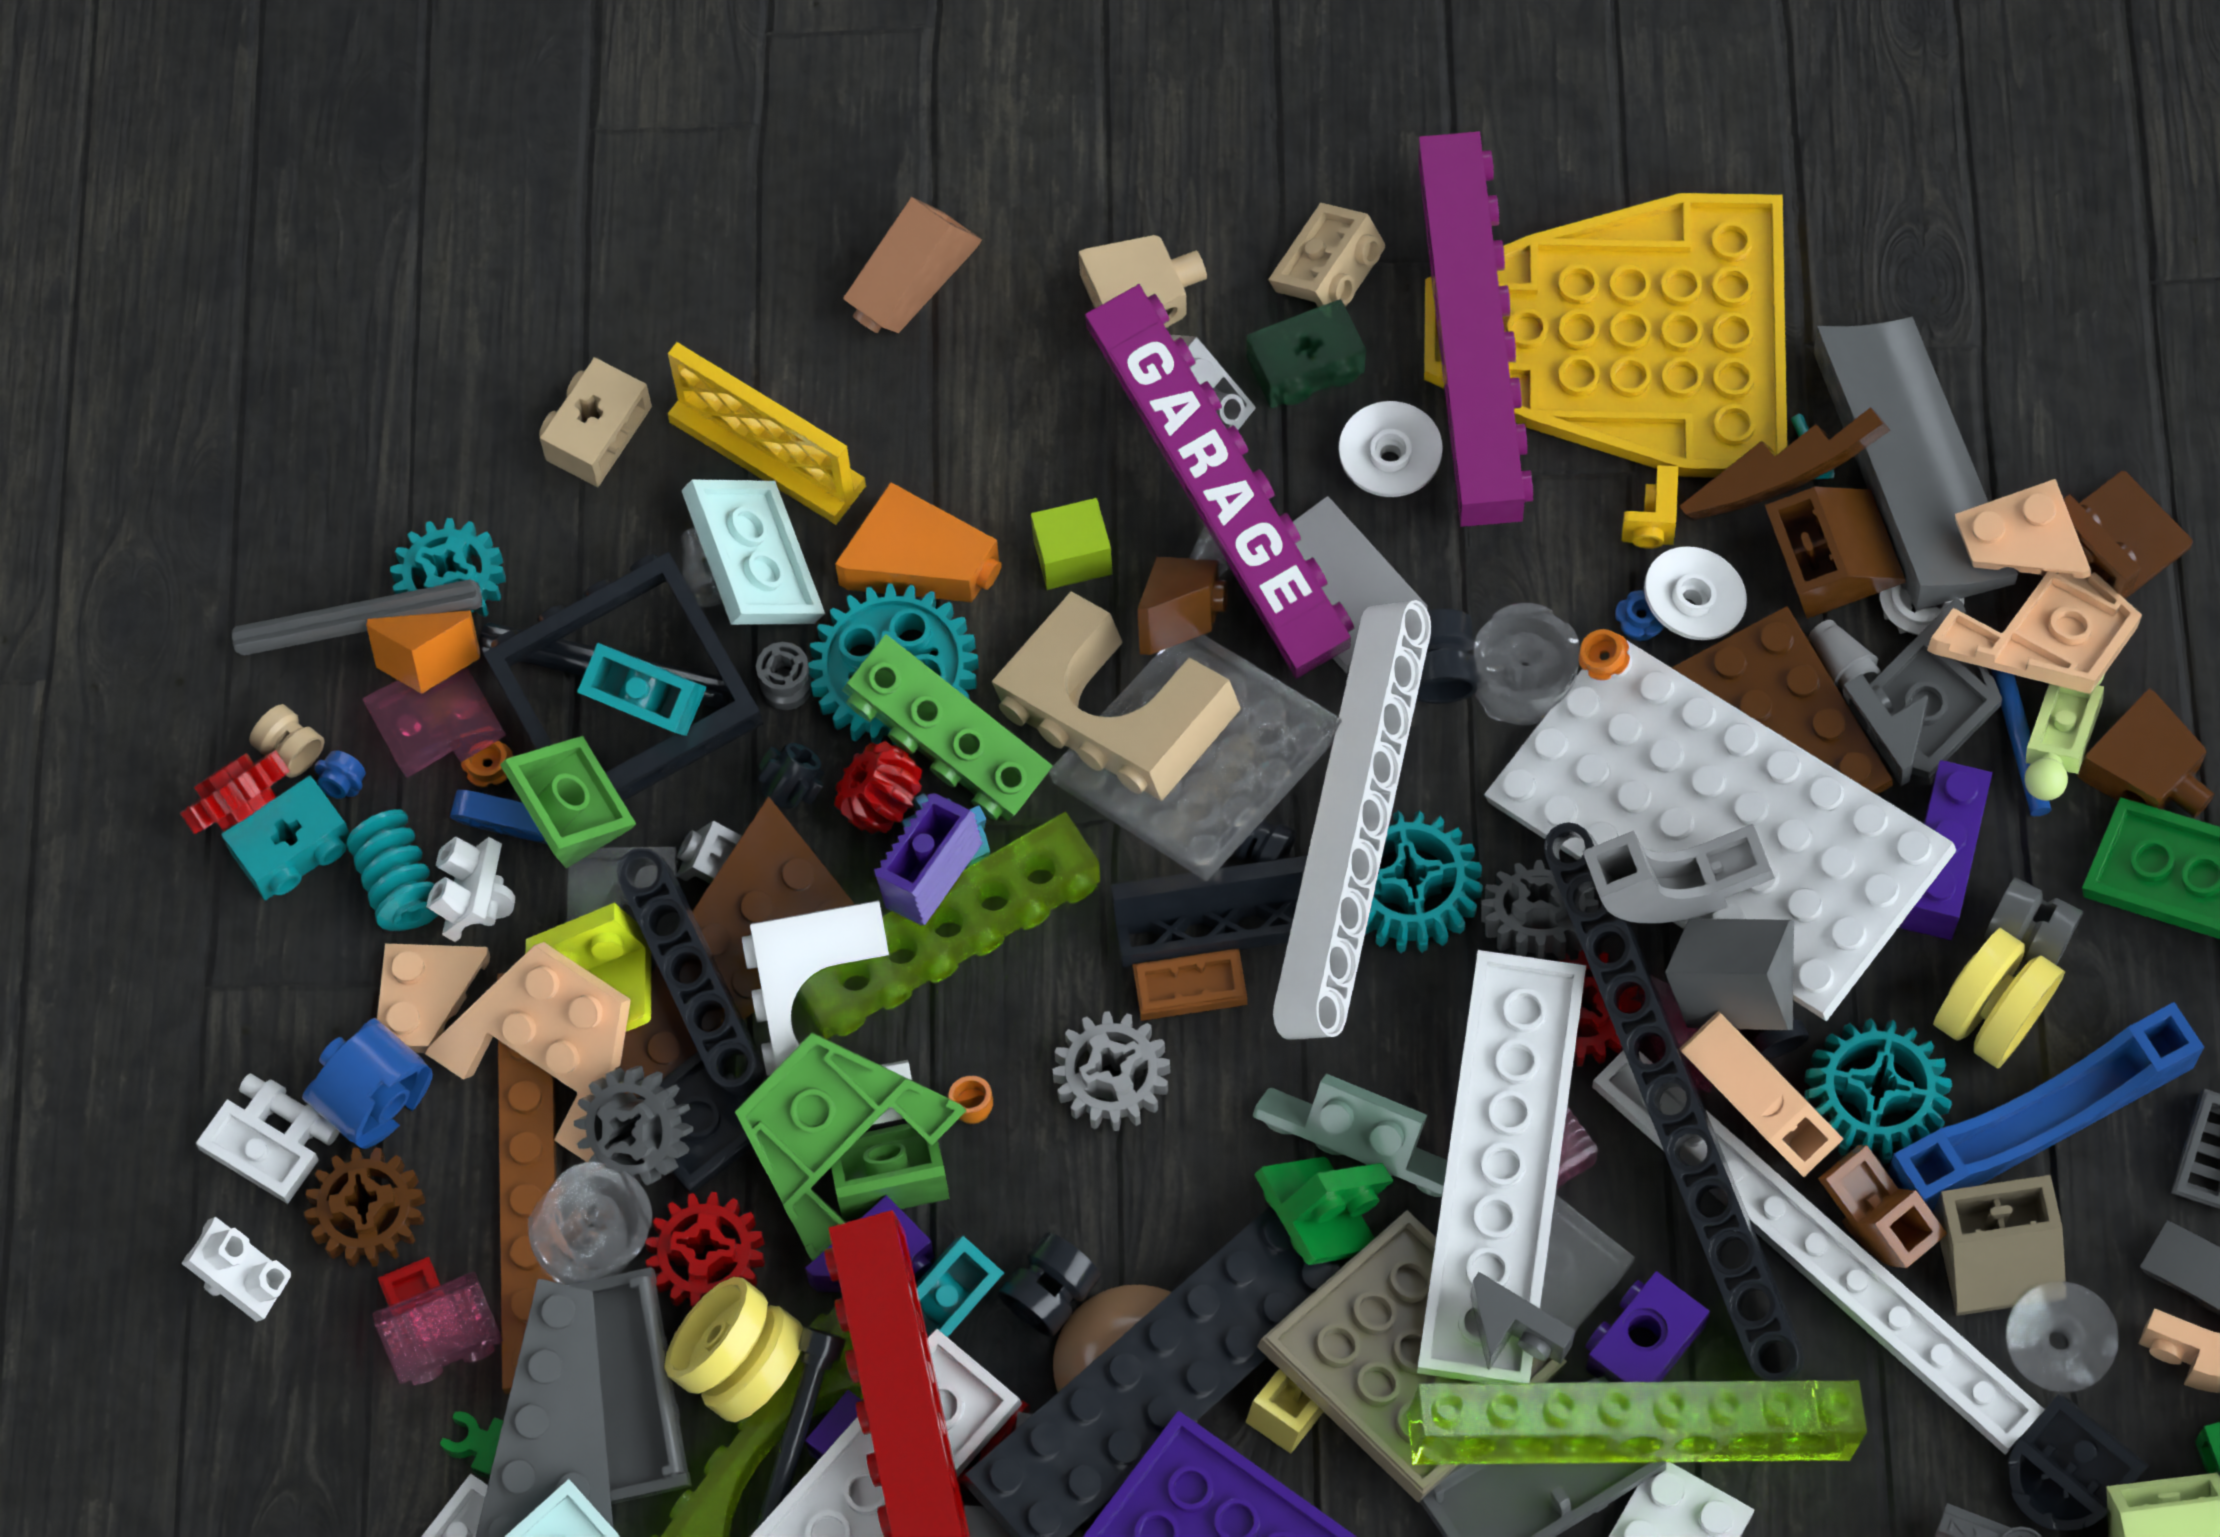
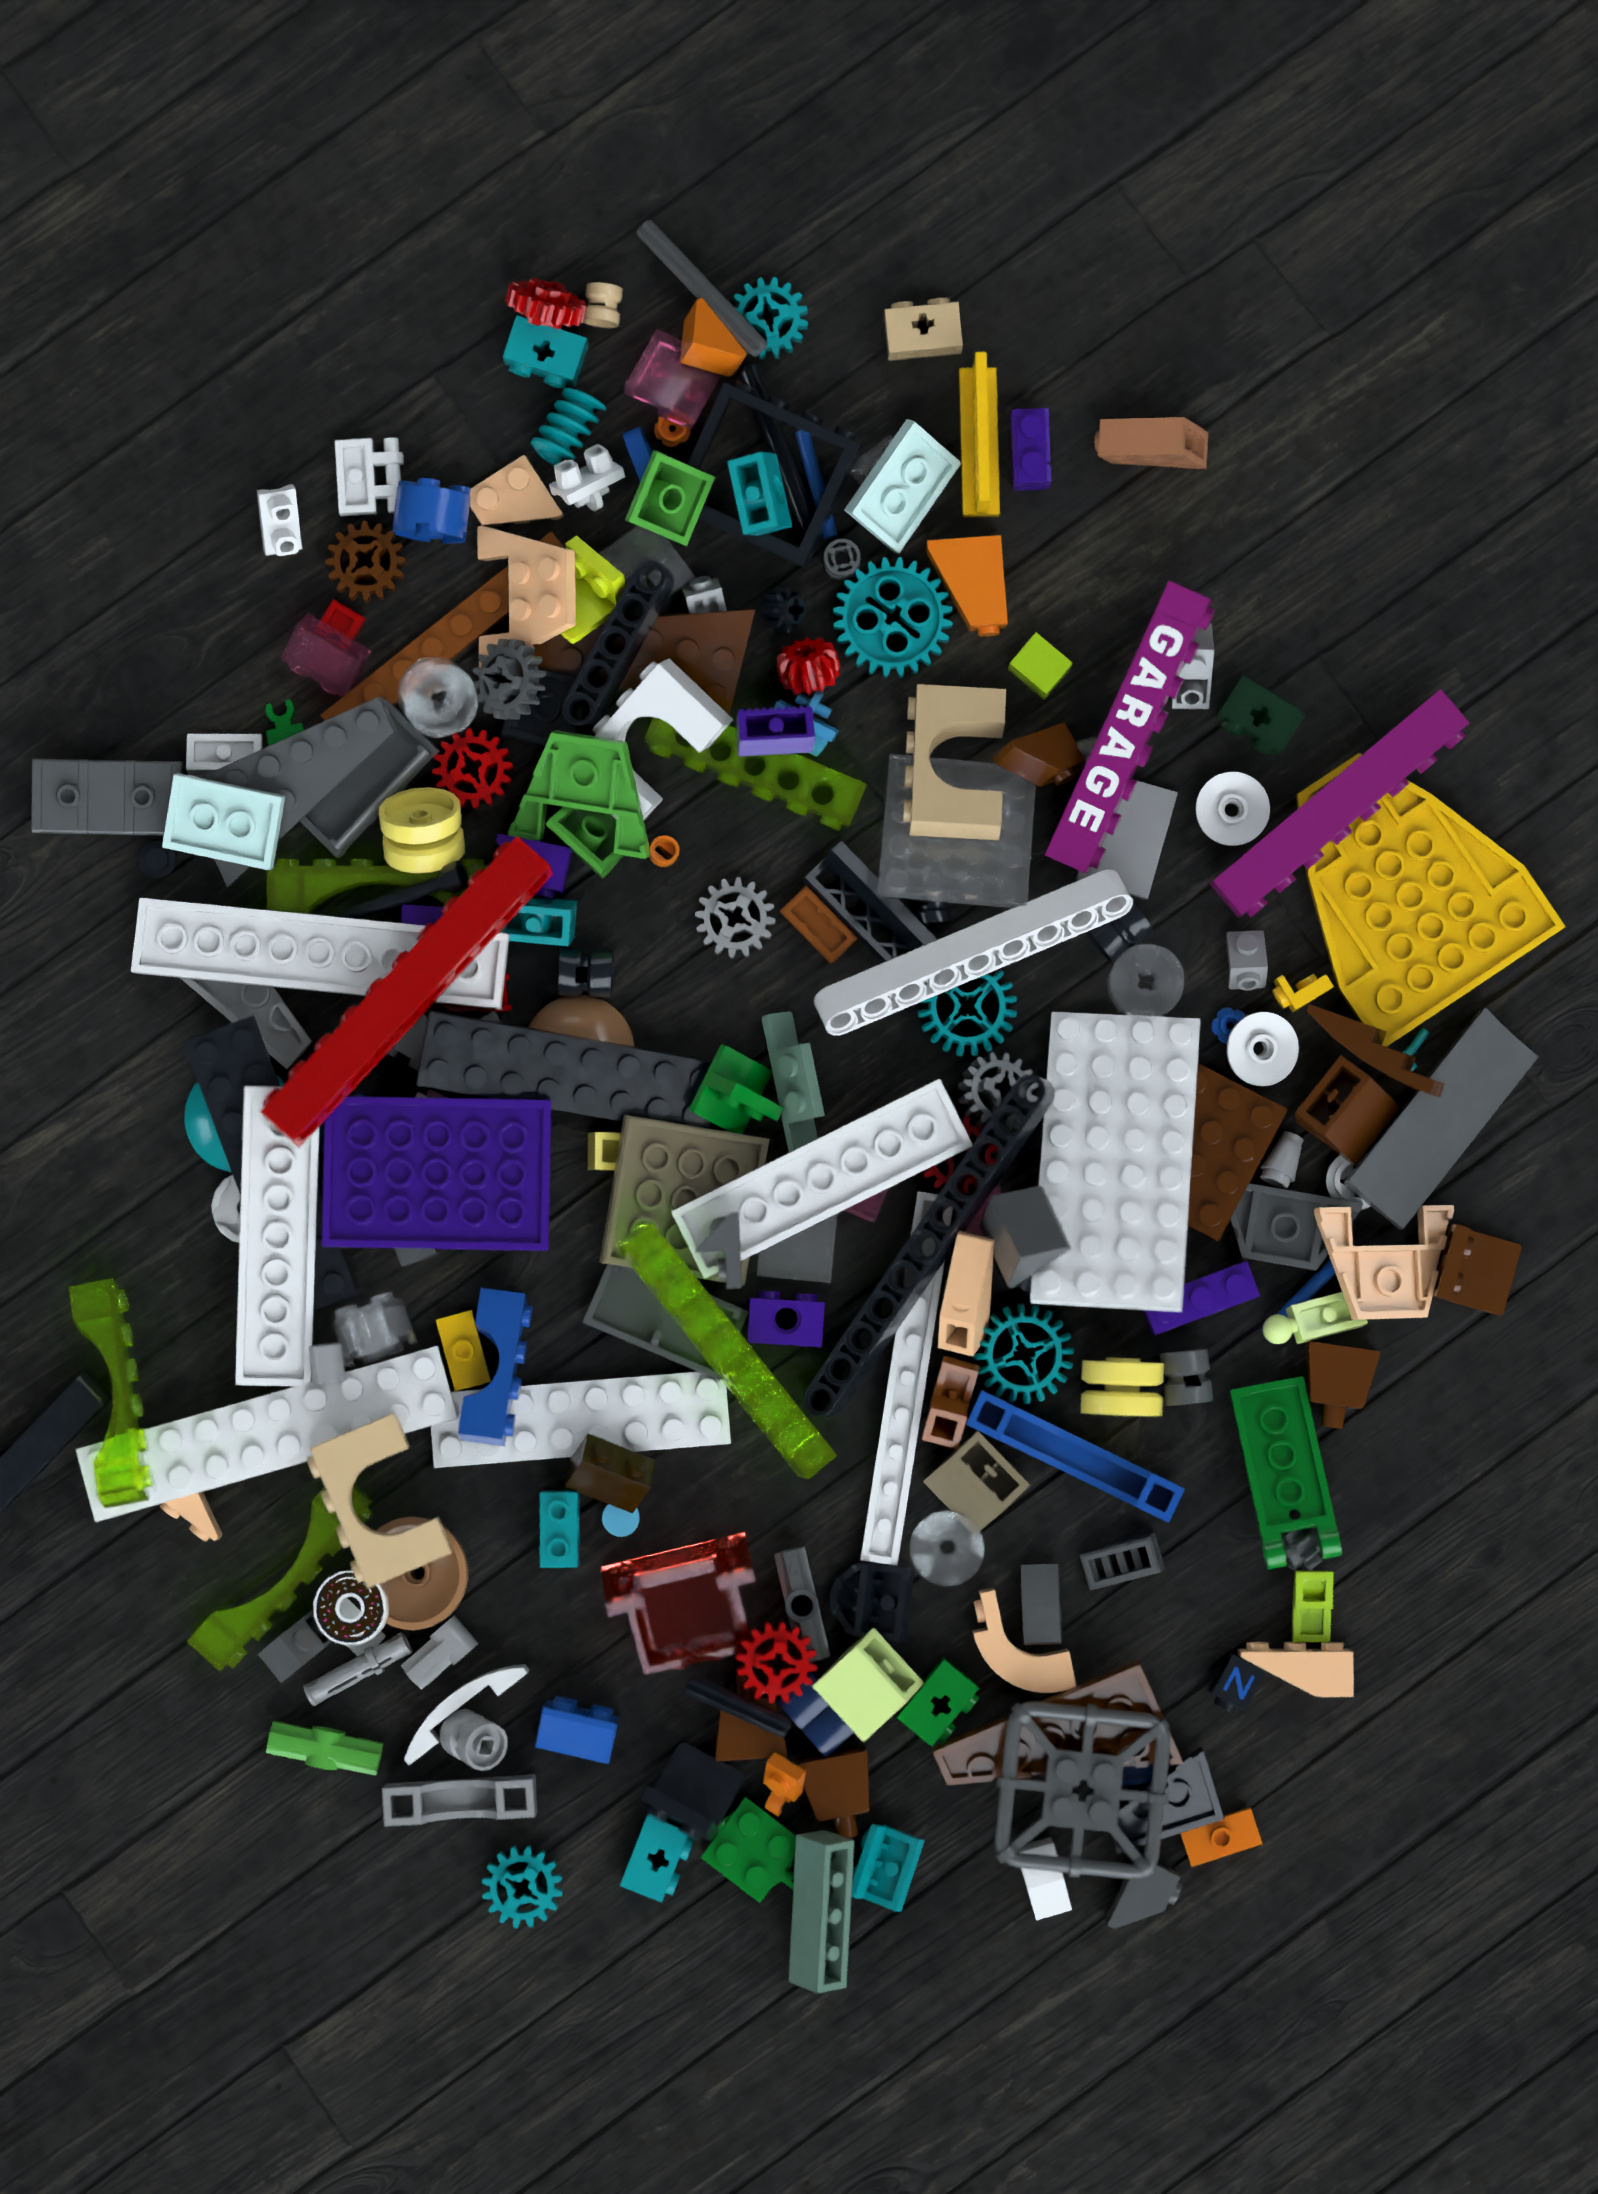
camera: 50 degrees right, 20 degrees up
blue plate [315,751,366,799] -> none
bright green brick [842,634,1053,821] -> none
tan torso [1079,235,1207,328] -> none
tan bracket [1268,203,1385,321] -> none
orange plate [1578,629,1630,681] -> none
light grey arch [1582,824,1775,923] -> none
dark grey slope [1843,674,1928,787] -> none
light nougat wing [1955,479,2091,579] -> none
none -> blue bar [795,430,838,540]
none -> dark purple brick [1010,408,1051,491]
none -> light grey bracket [1226,930,1268,991]

